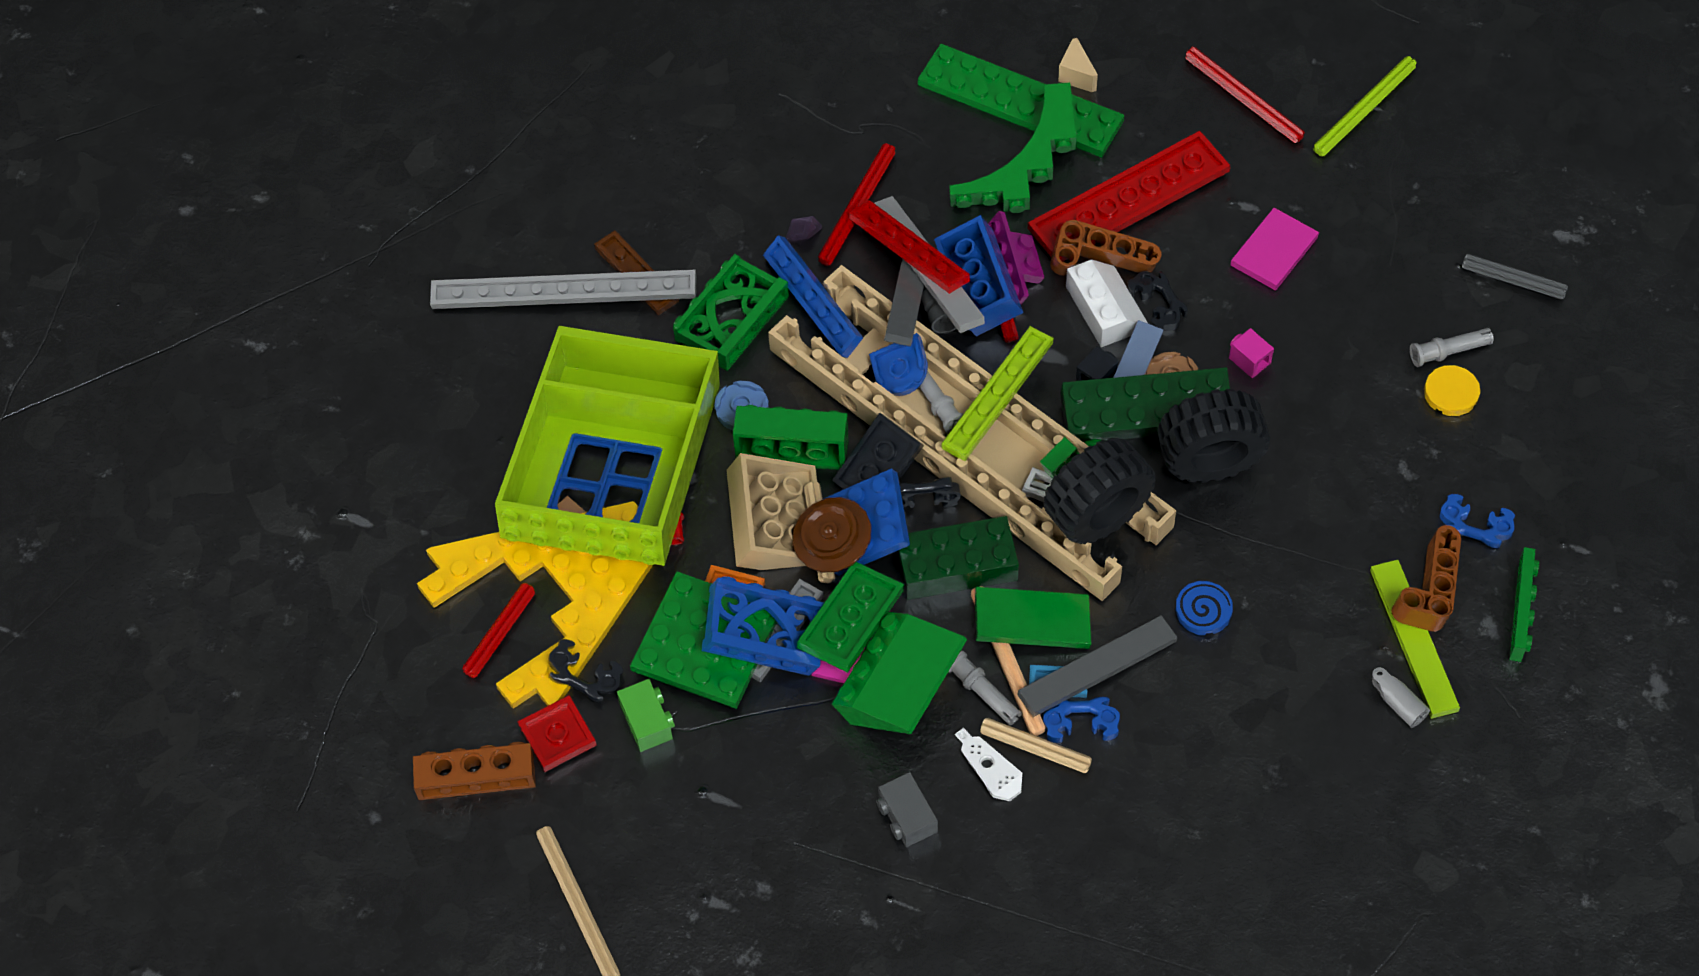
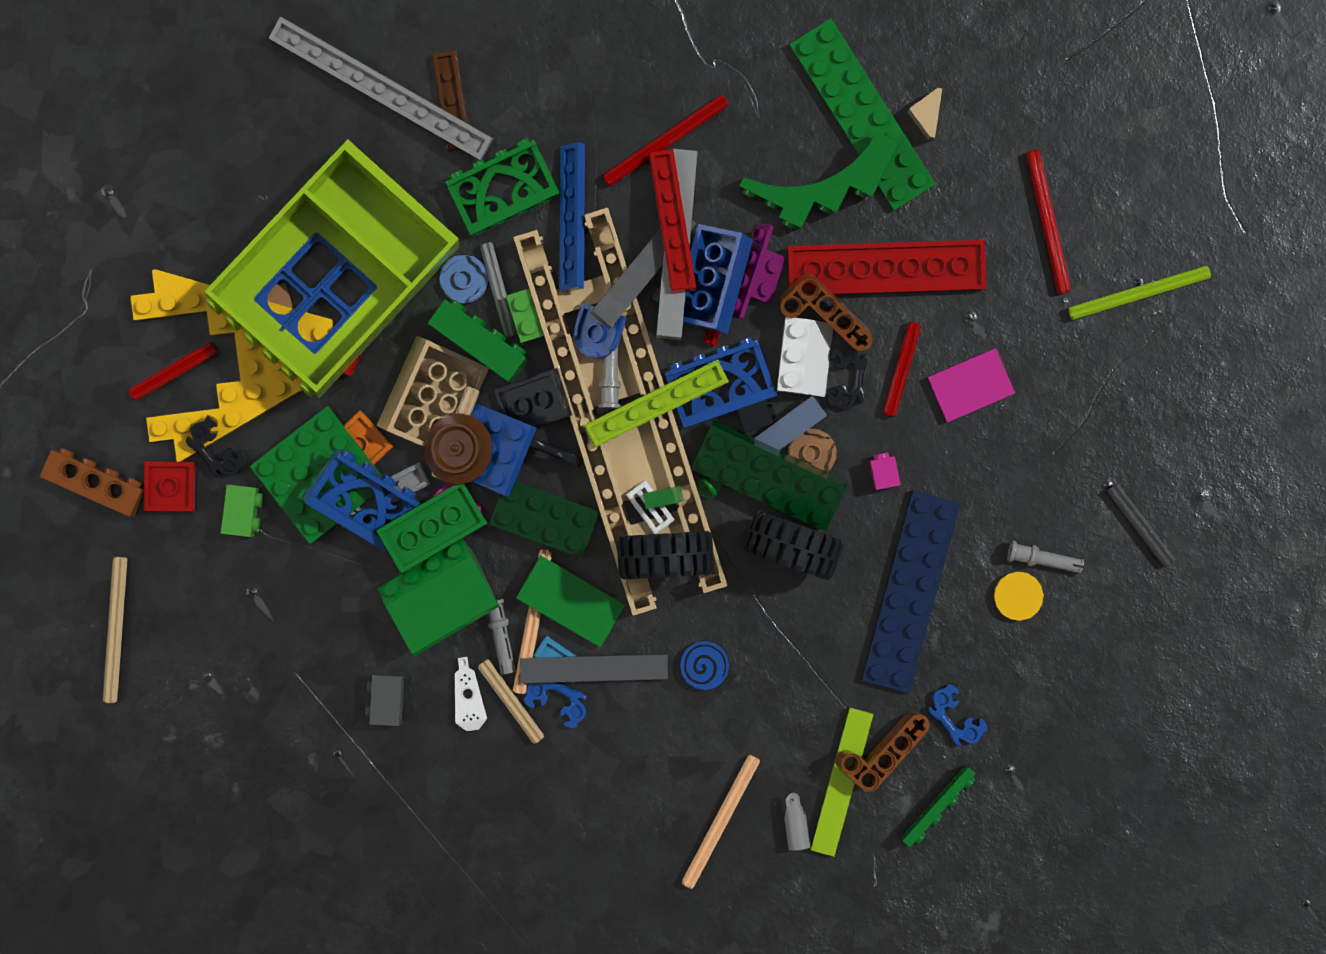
camera: 25 degrees right, 30 degrees up
clear purple slope [786,216,822,242] -> none
none -> light grey axle [480,242,517,338]
none -> bright green brick [506,288,545,345]
none -> blue fence [664,337,777,429]
none -> light nougat axle [682,755,760,889]
none -> dark blue plate [862,490,961,693]
none -> red axle [883,322,921,417]

